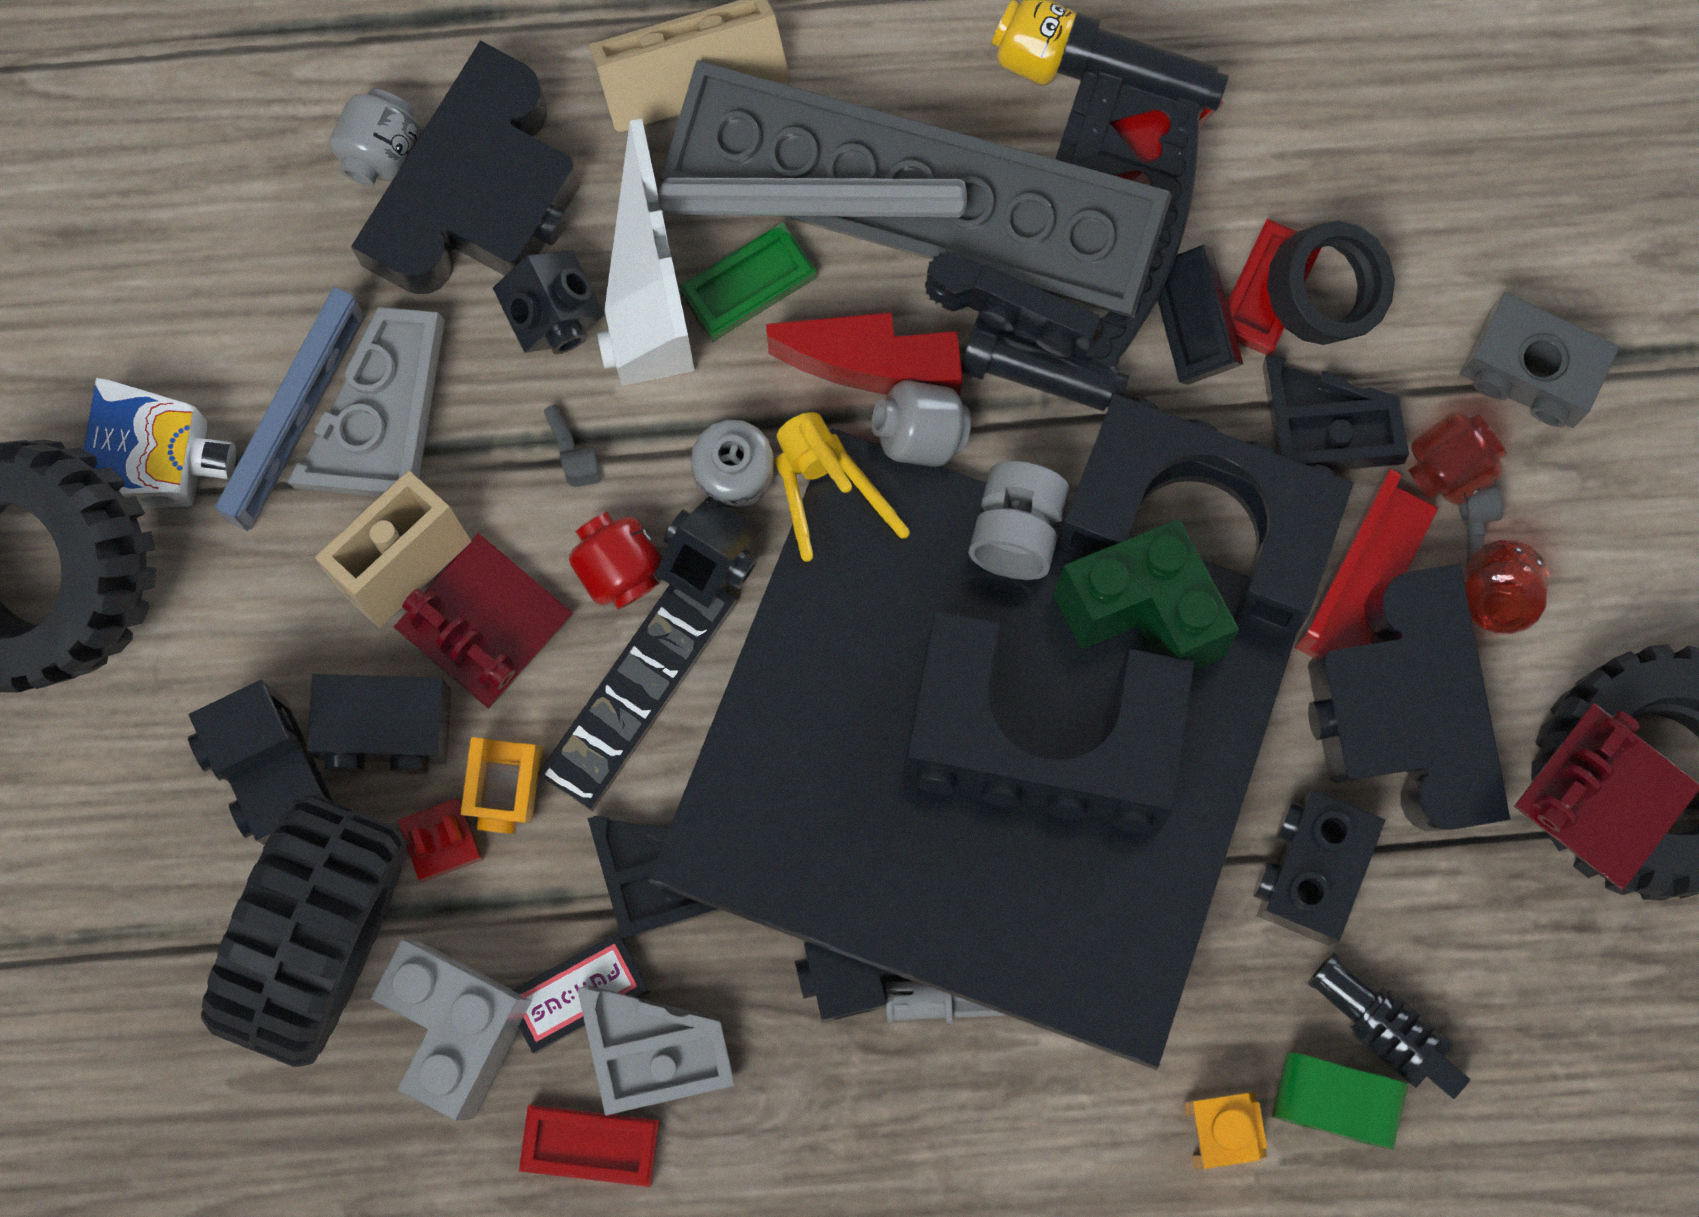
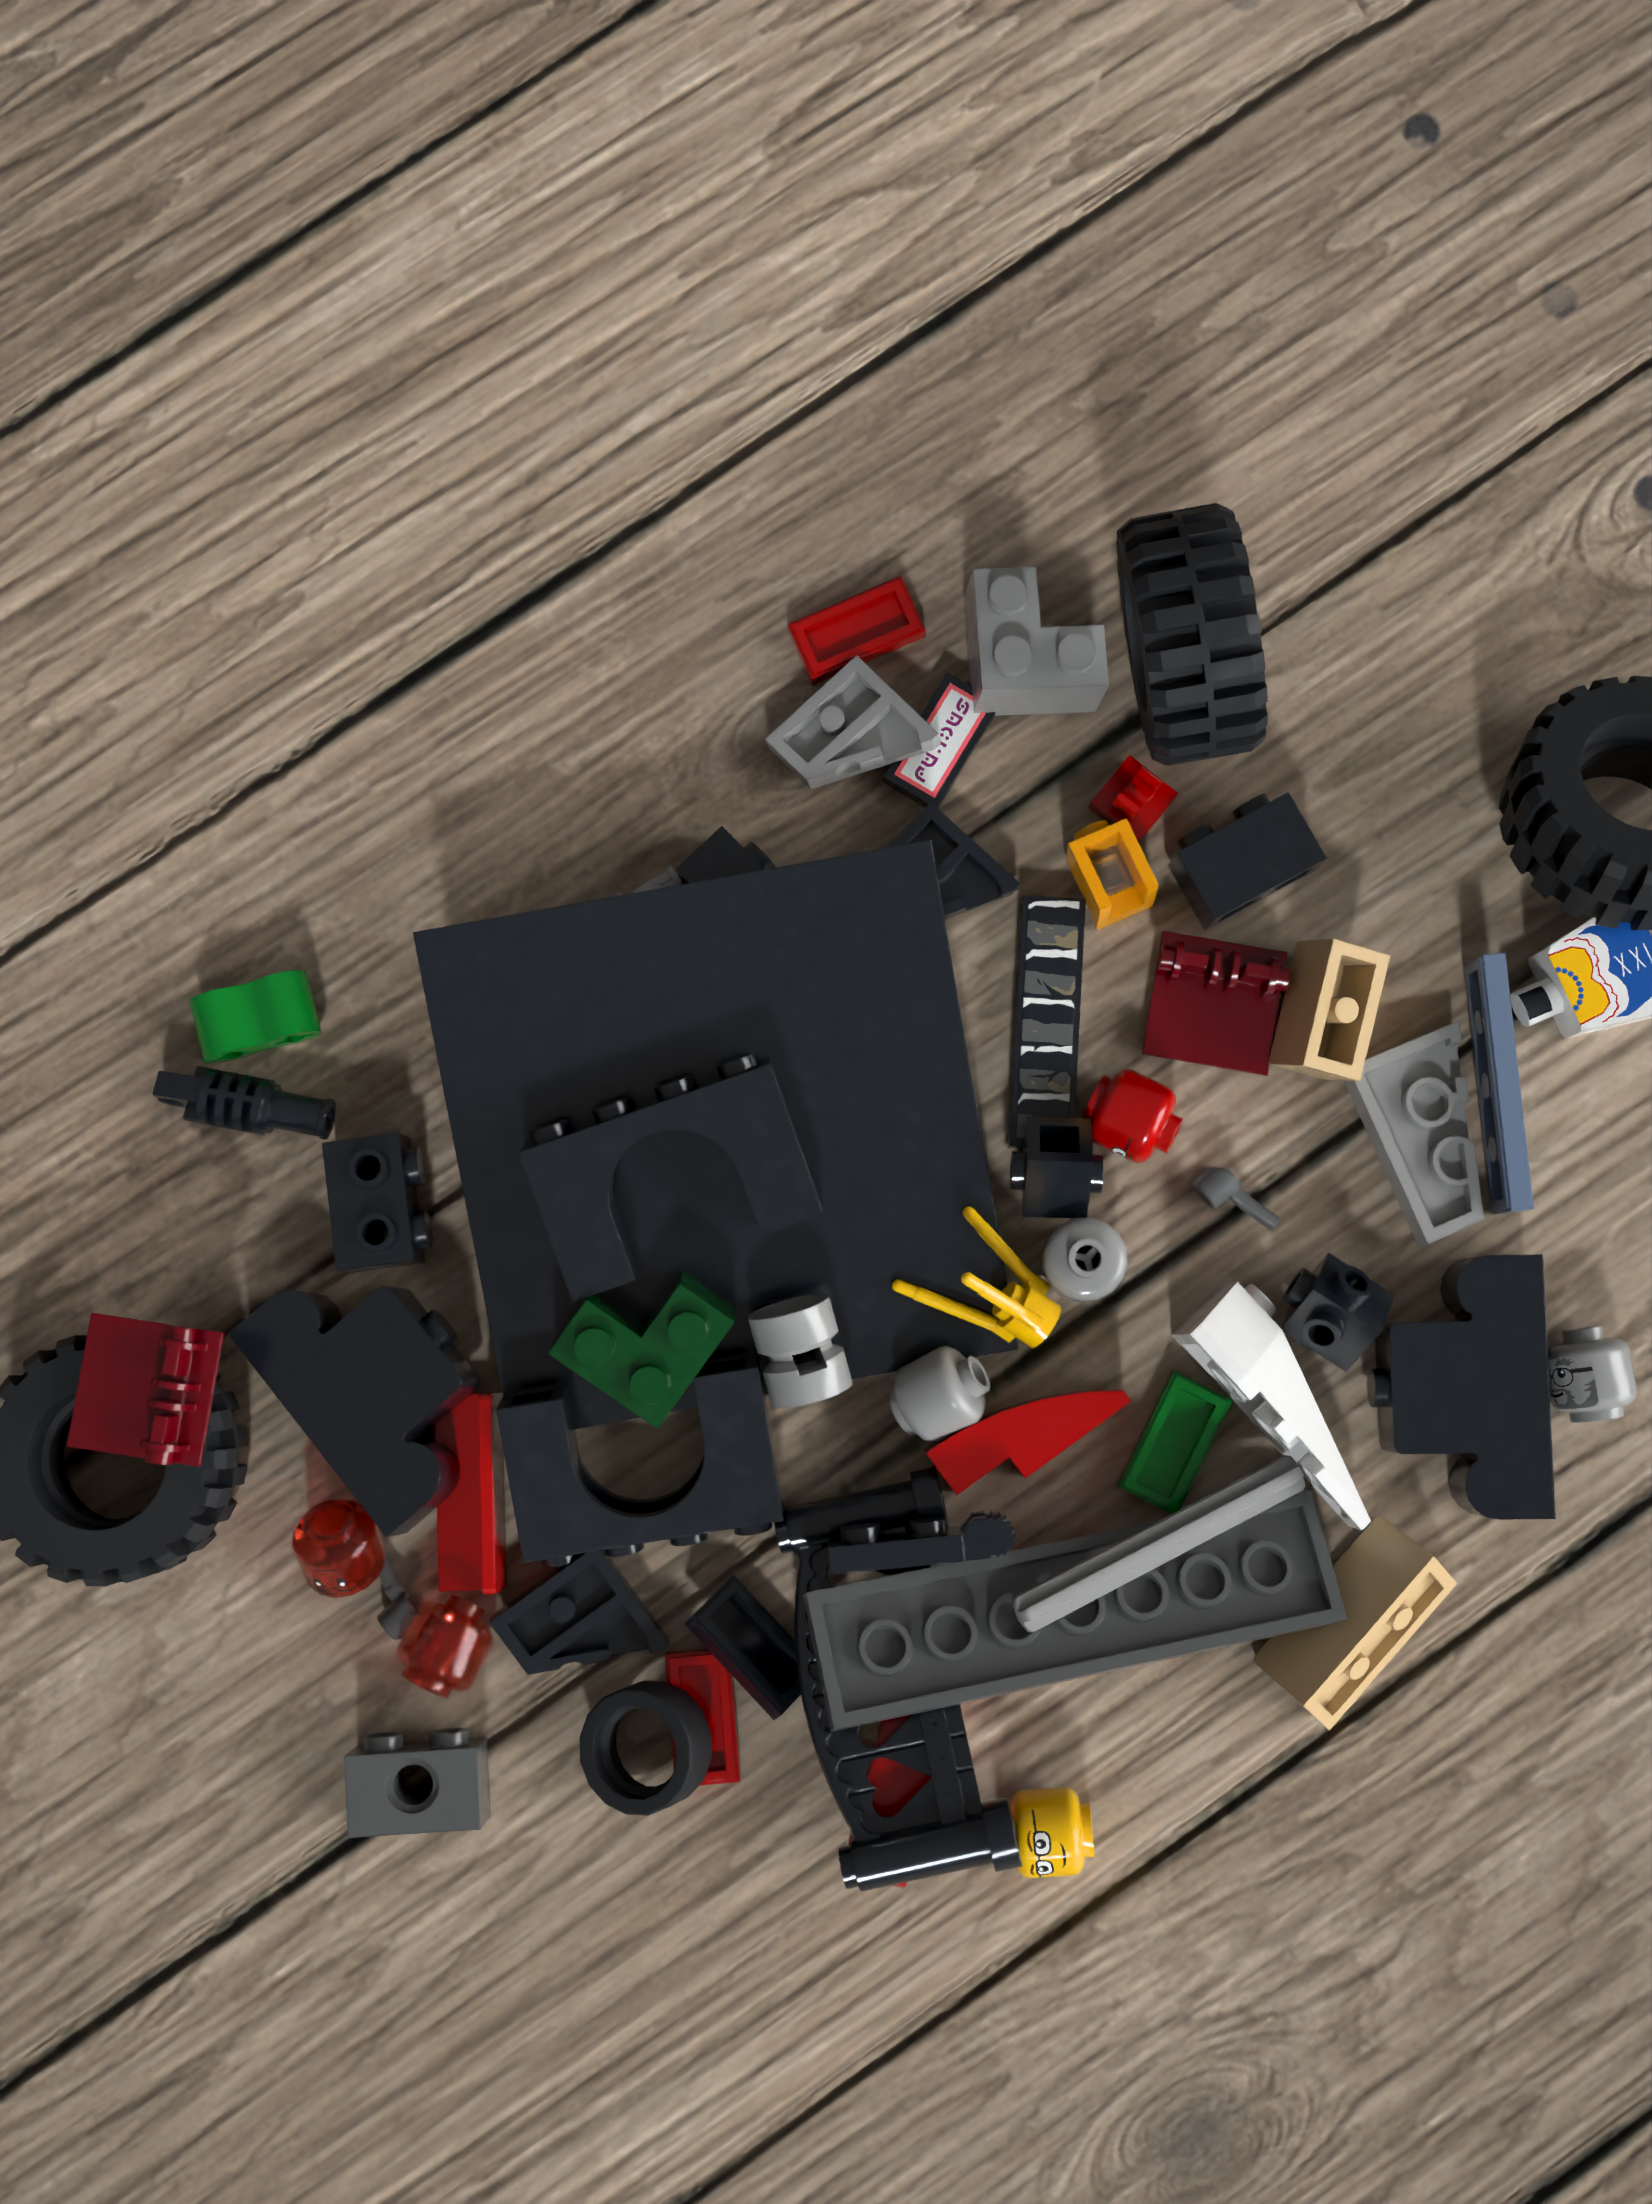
camera: 155 degrees right, 5 degrees up
black brick [188,680,334,845] -> none
light orange window [1183,1092,1267,1169] -> none

